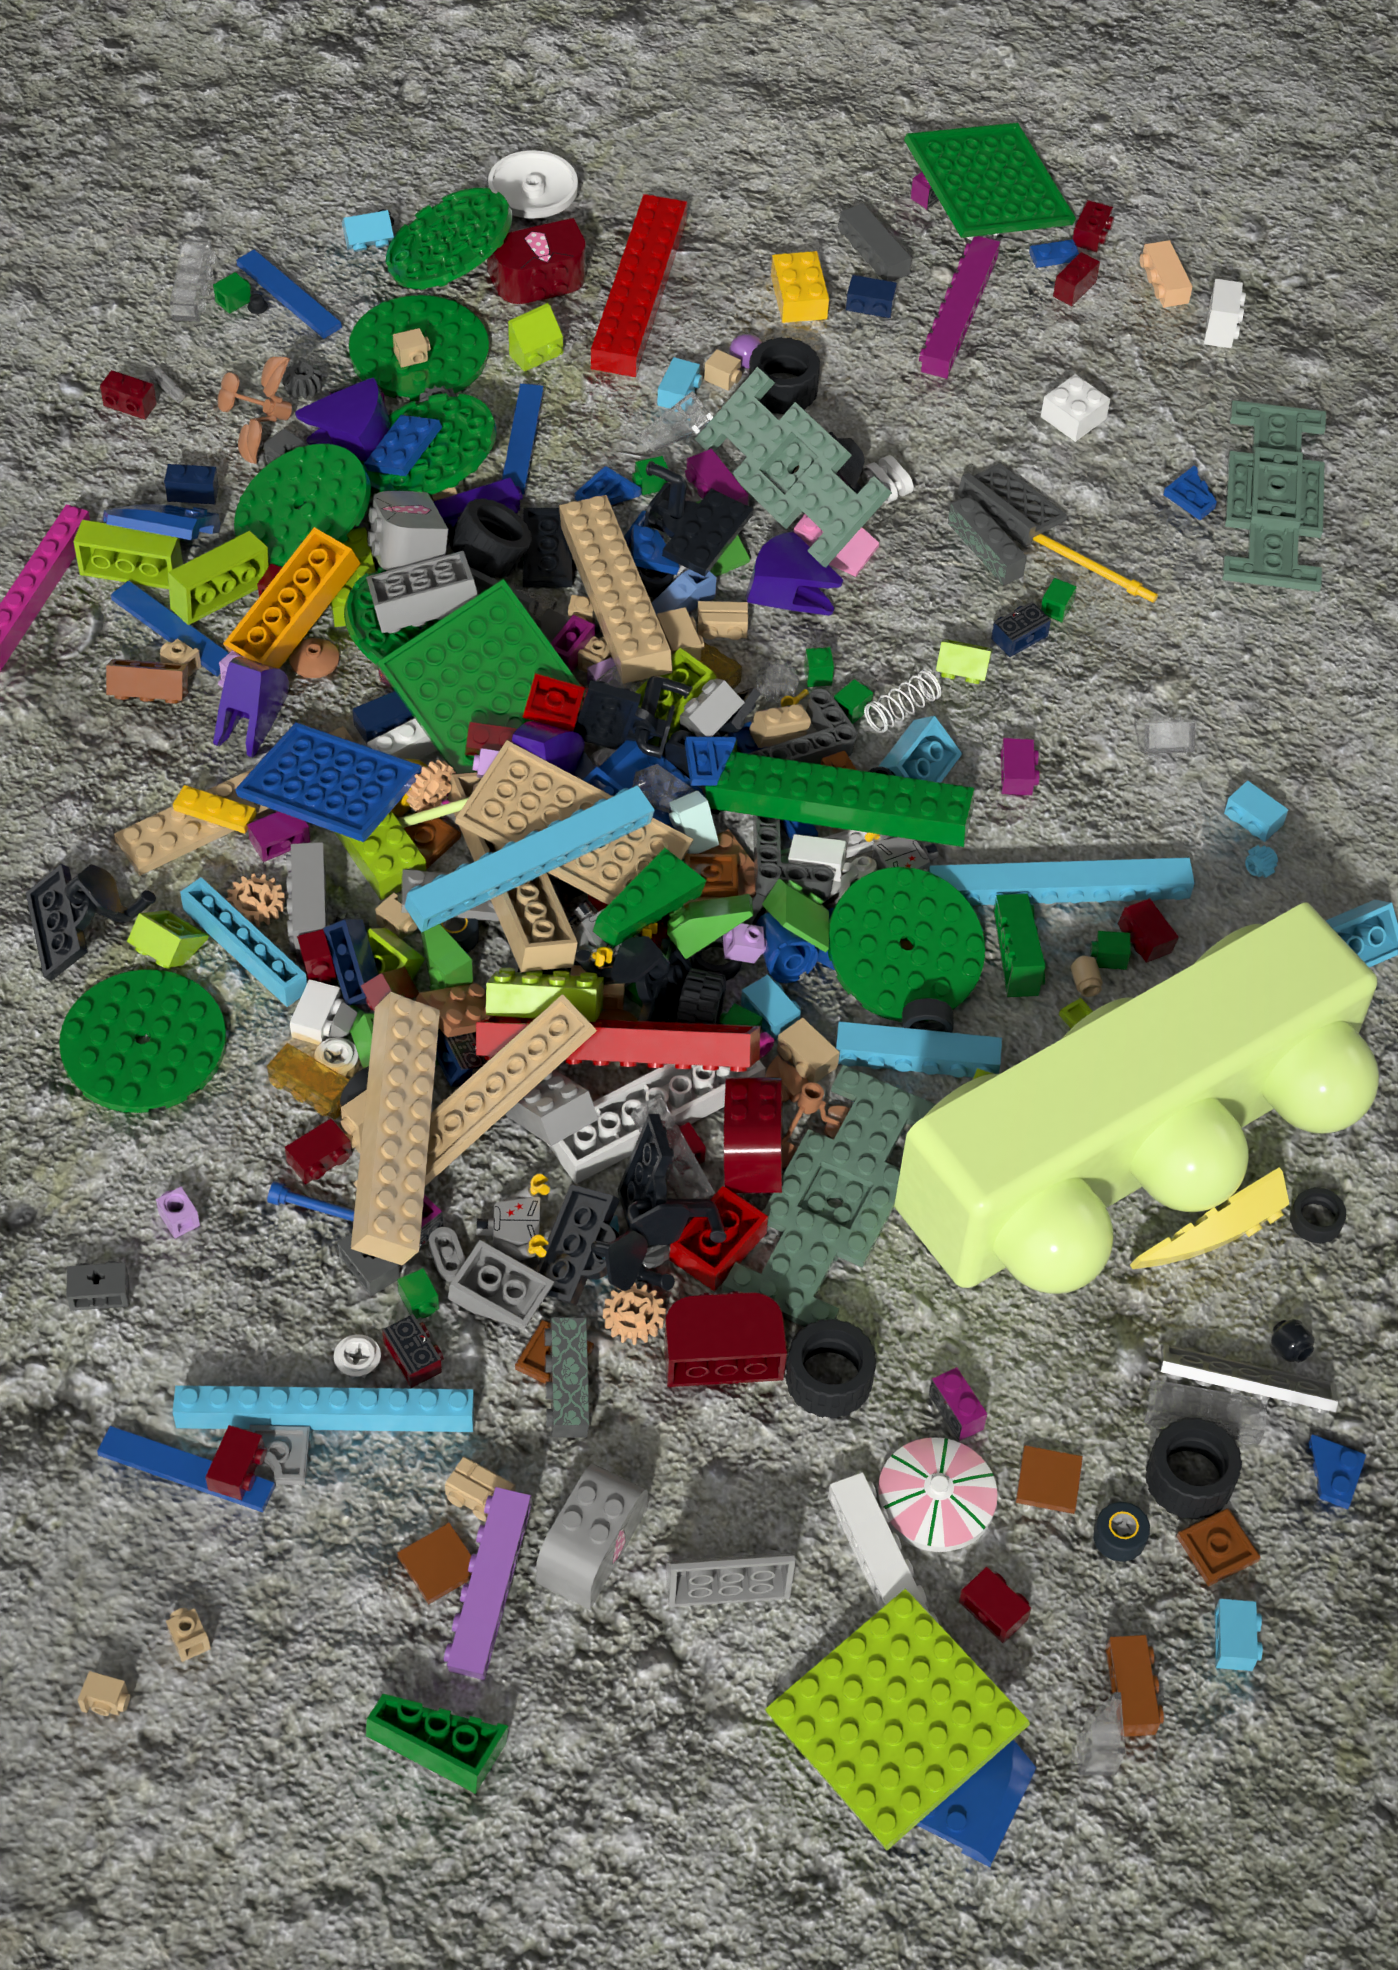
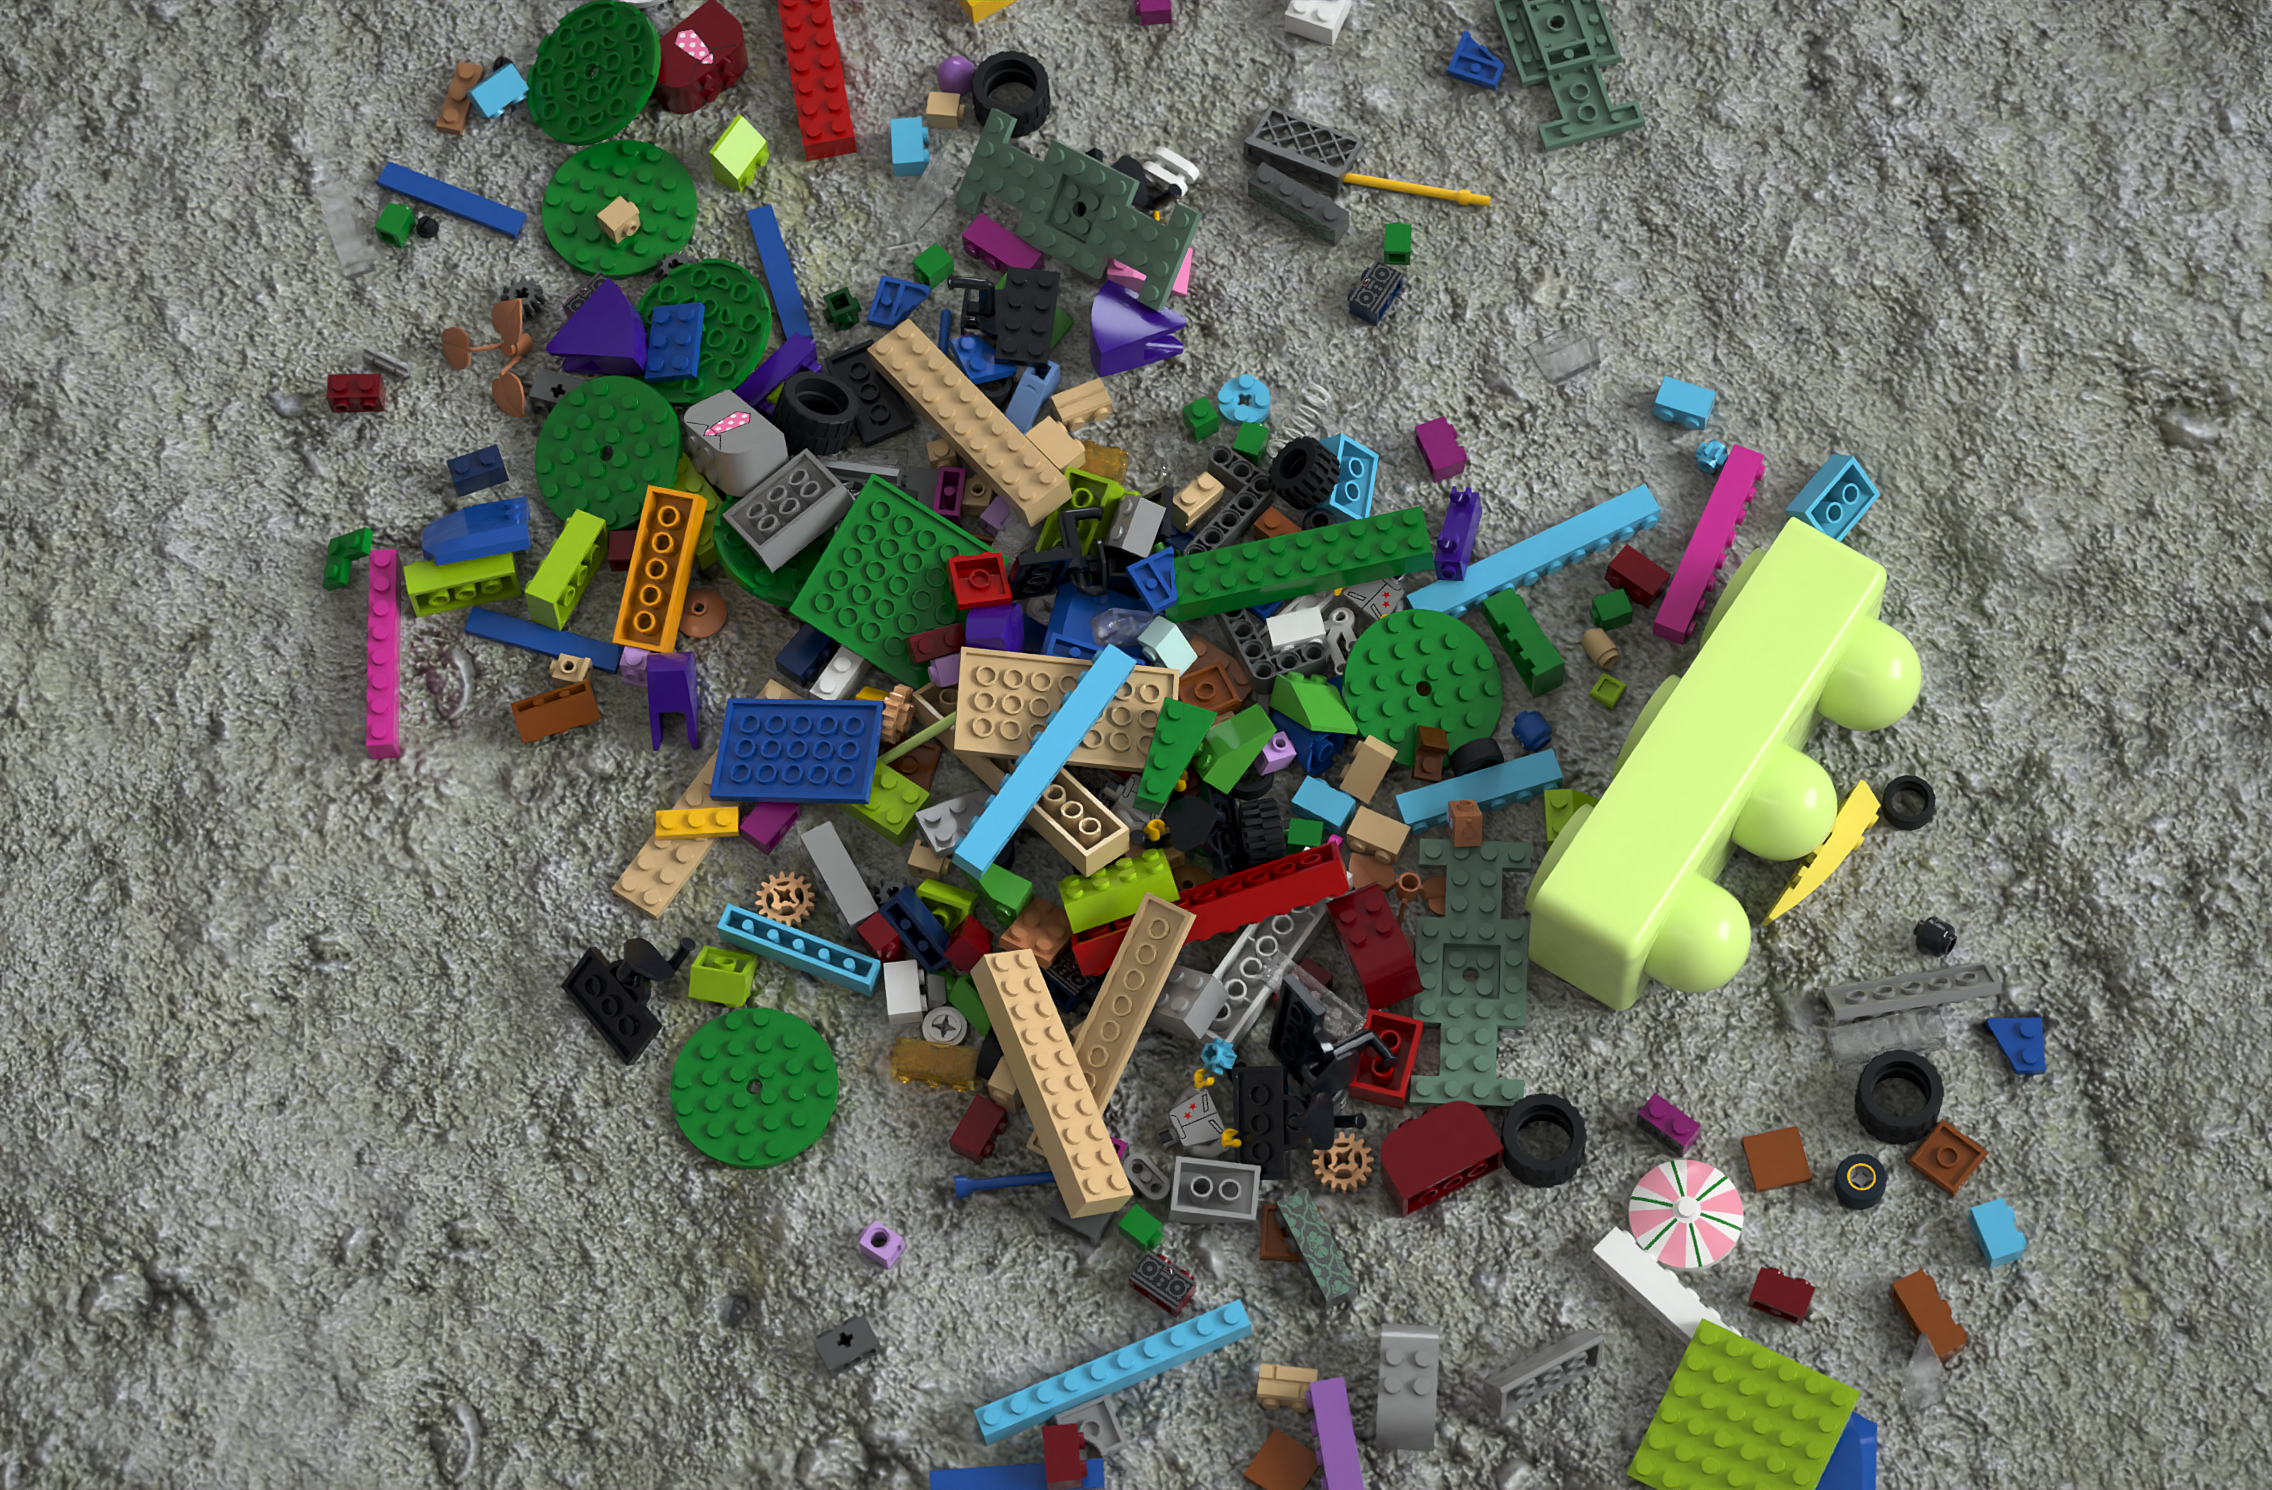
camera: 15 degrees left, 10 degrees up
white gear [334,1335,381,1379] -> none
yellow hand [781,689,809,707] -> none
slope [936,639,993,684] -> none
none -> green plate [322,527,373,591]
none -> medium nougat plate [436,61,485,136]
none -> dark green brick [822,287,862,332]
none -> medium azure gear [1201,1038,1237,1075]
none -> medium azure plate [1218,374,1271,427]
none -> black tyre [1268,436,1341,510]
none -> tan brick [1339,735,1398,804]
none -> reddish brown slope [1411,725,1449,783]
none -> dark purple brick [1434,486,1482,581]
none -> nougat head [1446,800,1483,847]
none -> blue head [1512,710,1552,752]
none -> dark pink brick [1653,444,1767,645]

